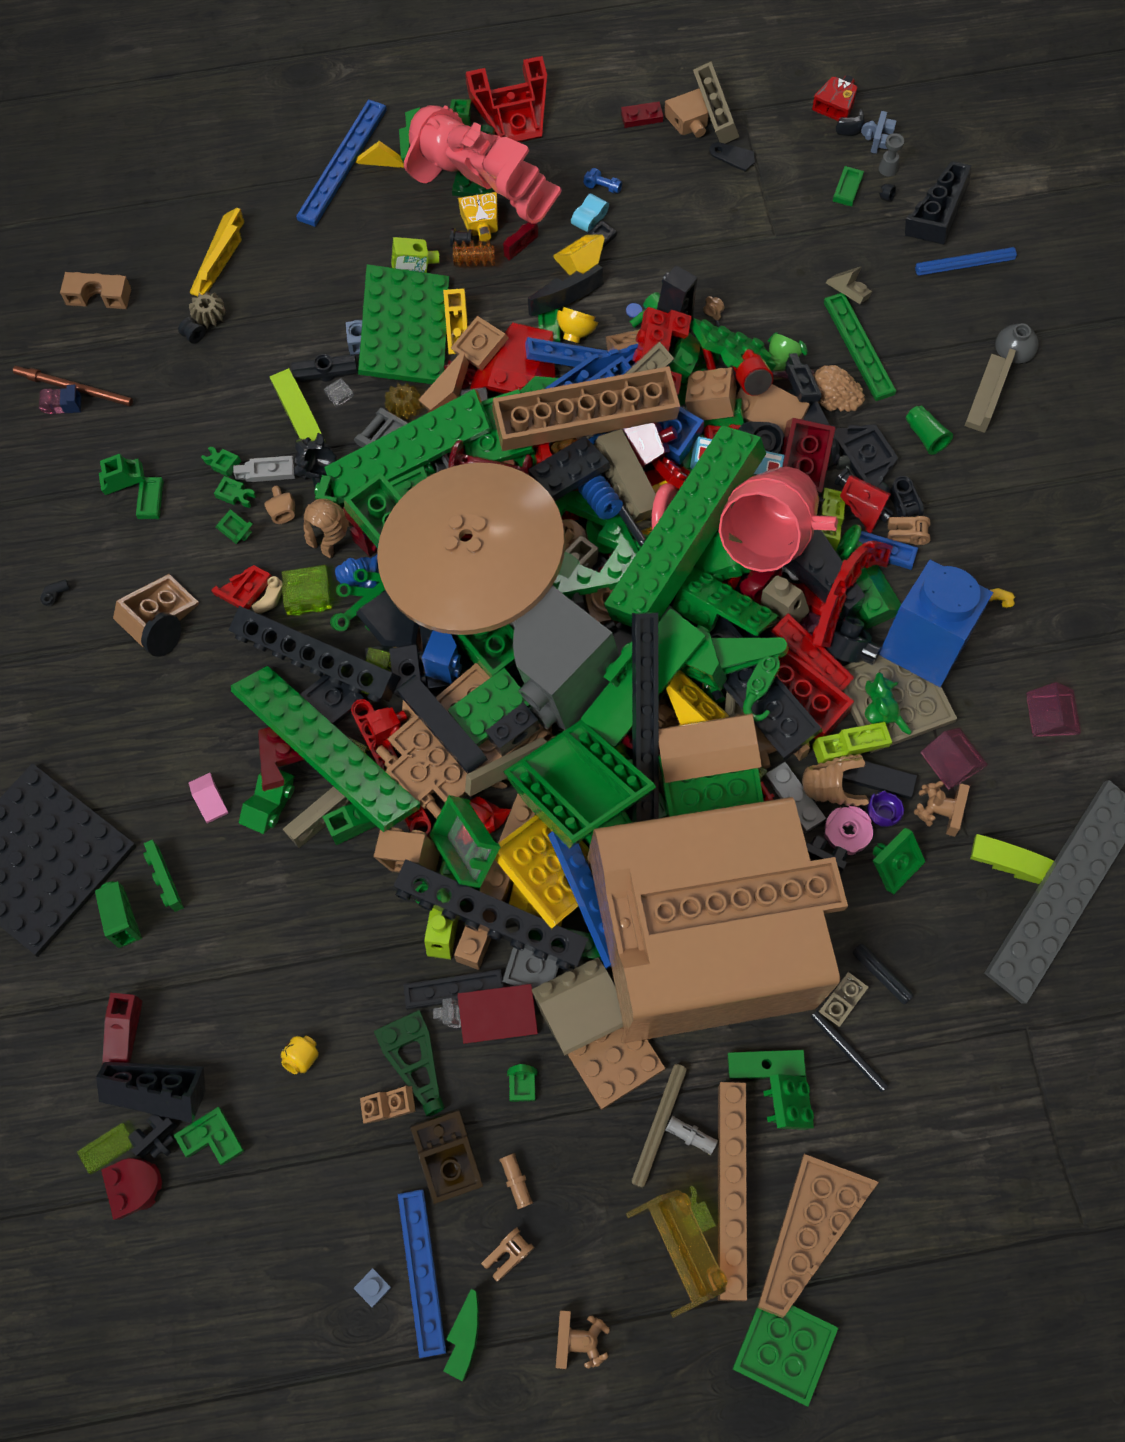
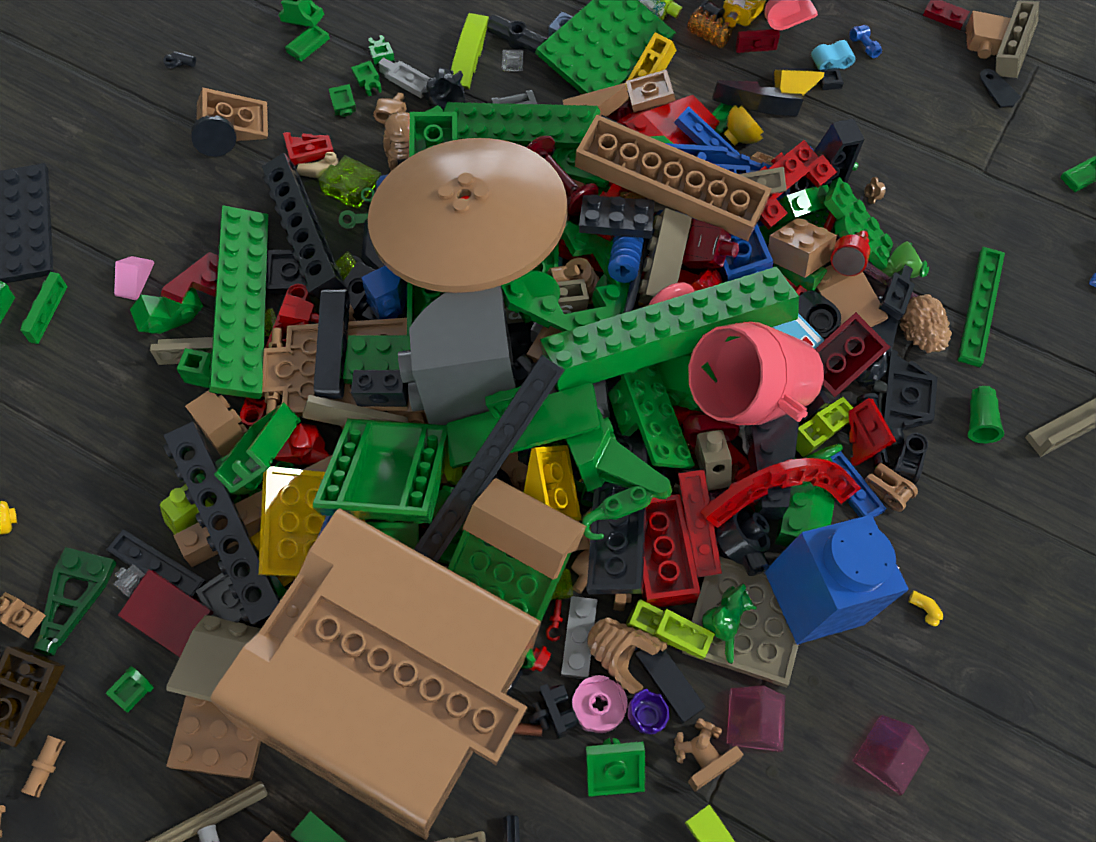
camera: 35 degrees right, 5 degrees down
clear yellow gear [385,382,421,419] -> none
dark tan slope [826,267,872,304] -> none

